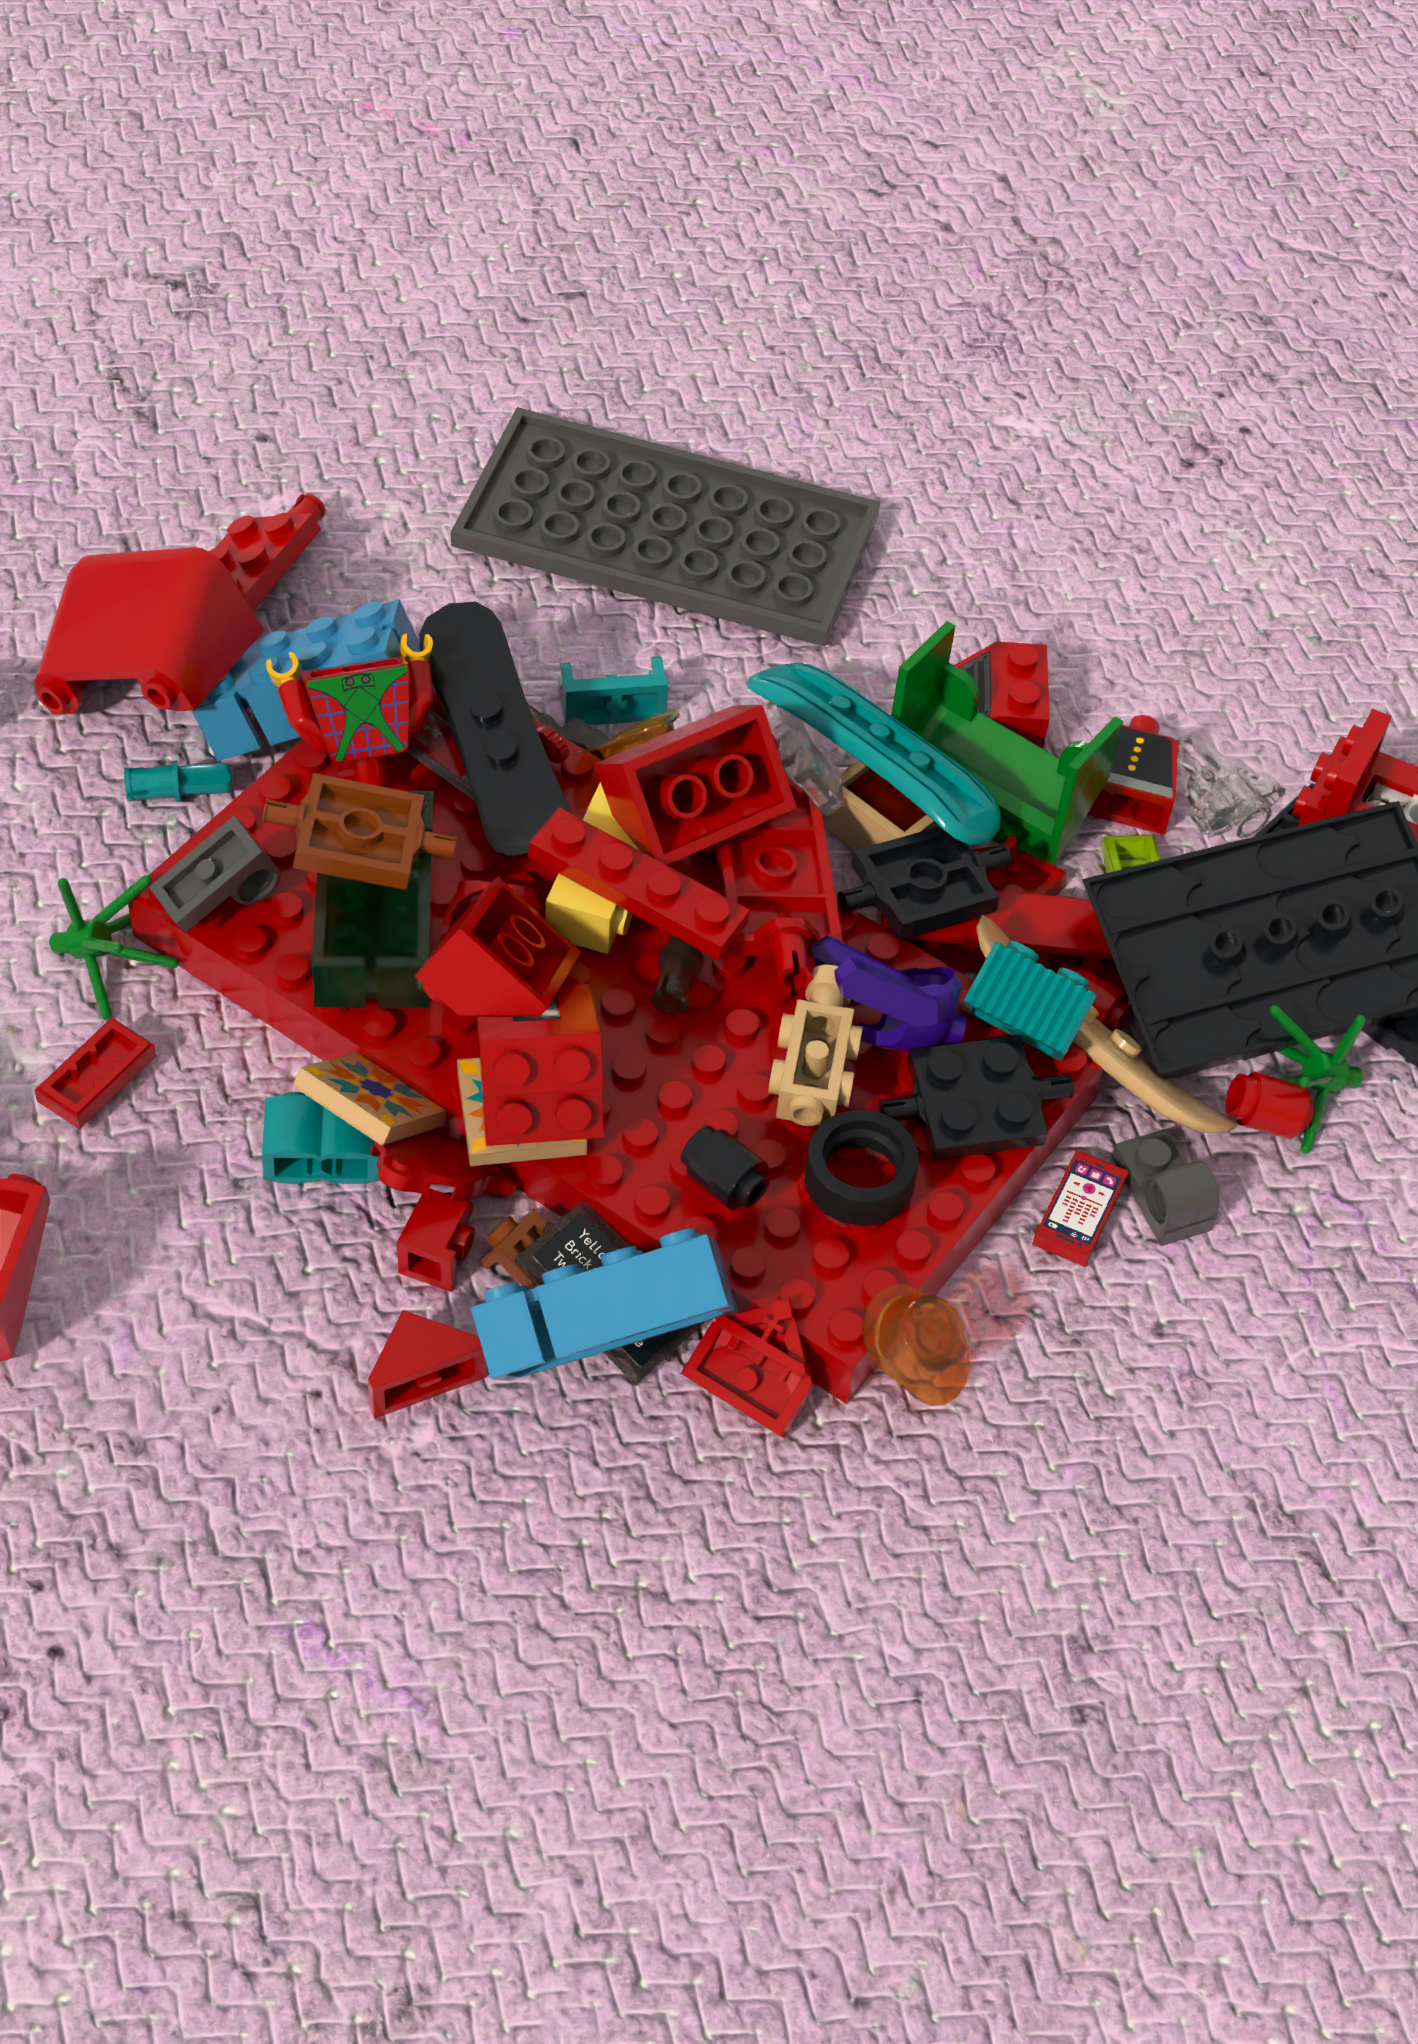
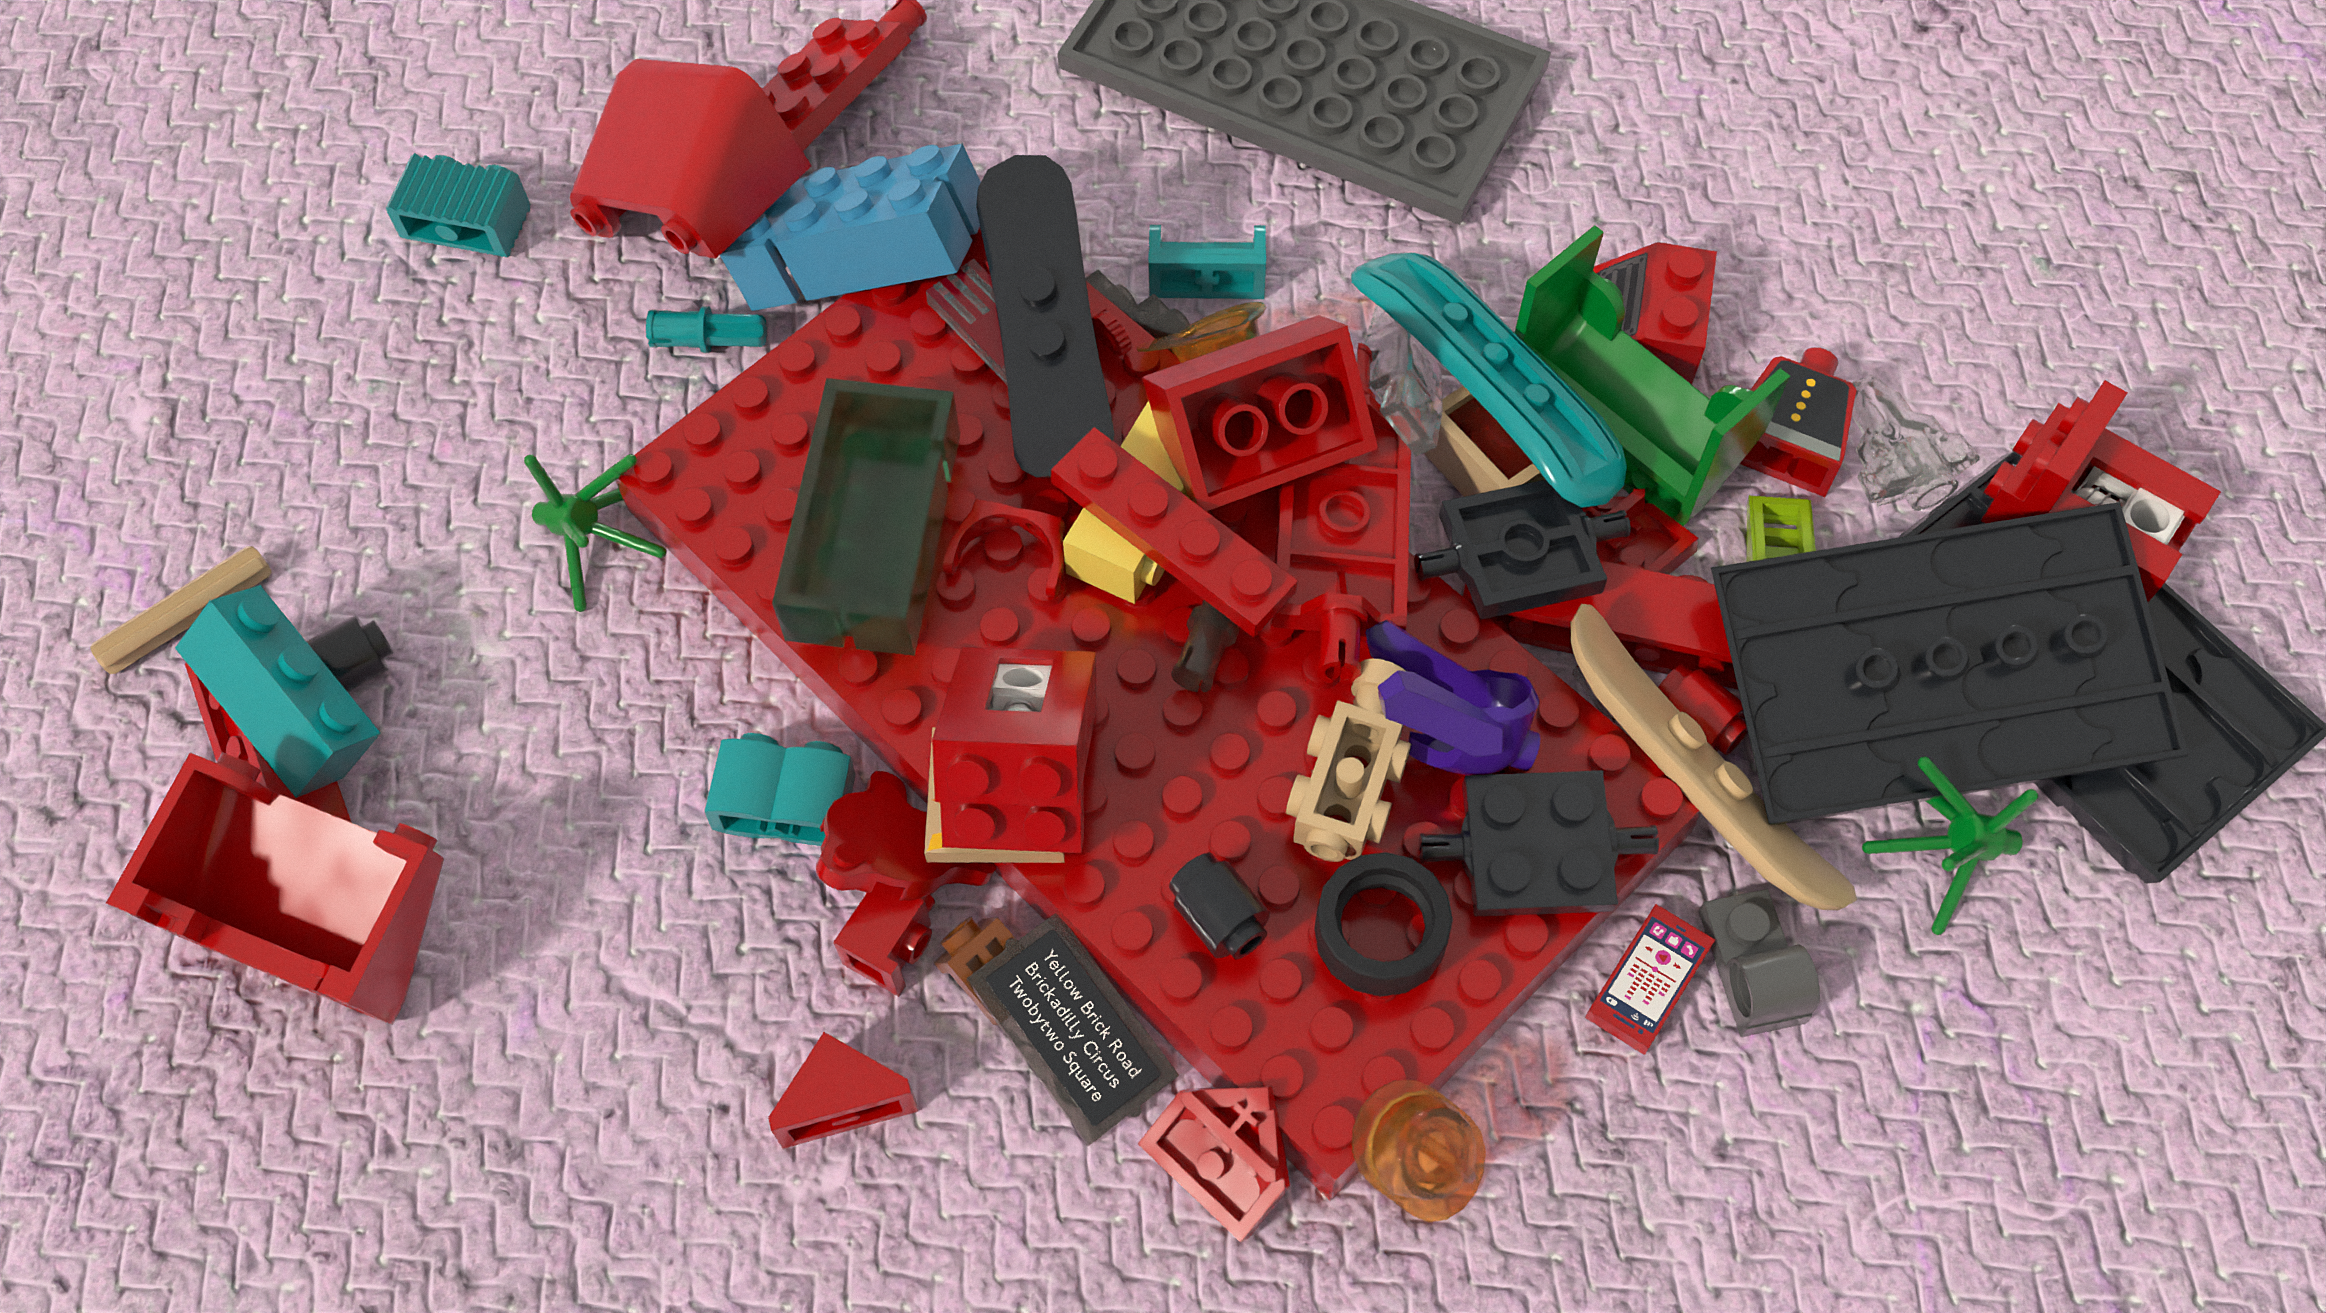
camera: 15 degrees right, 10 degrees up
red plate [35,1017,156,1130] -> none
dark grey plate [149,815,281,932] -> none
dark orange plate [262,773,457,890] -> none
red torso [266,634,433,786] -> none
tan tile [293,1052,446,1145] -> none
red slope [415,876,581,1016] -> none
dark azure piece [470,1228,738,1381] -> none
teal brick [960,941,1097,1062] -> none
red brick [1225,1072,1314,1139] -> none

